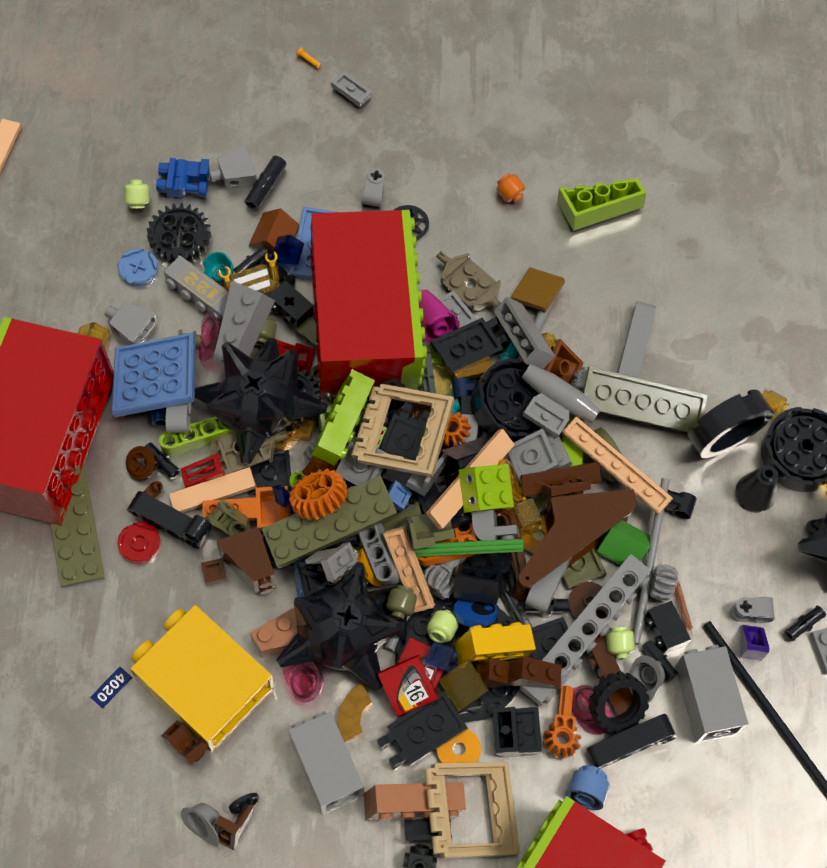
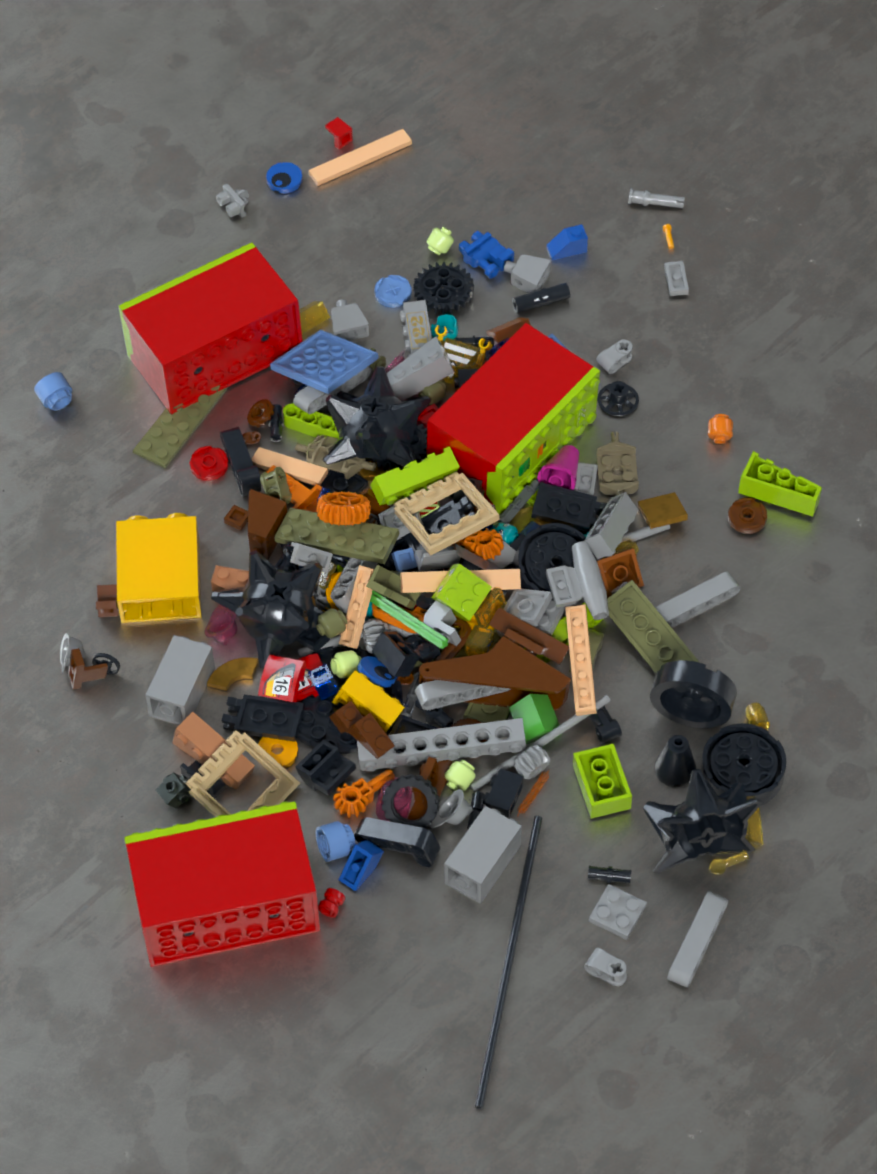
camera: 50 degrees right, 10 degrees down
clear blue sticker [90,667,133,709] -> none
red tile [180,454,225,488] -> none
clear yellow piece [439,659,489,712] -> none
light grey piece [730,597,775,623] -> none
dark purple slope [740,625,770,661] -> none
none -> blue slope [338,840,384,891]
none -> blue slope [546,224,588,260]
none -> lime brick [573,743,632,819]
none -> light grey pin [628,188,684,209]
none -> reddish brown plate [728,498,767,534]

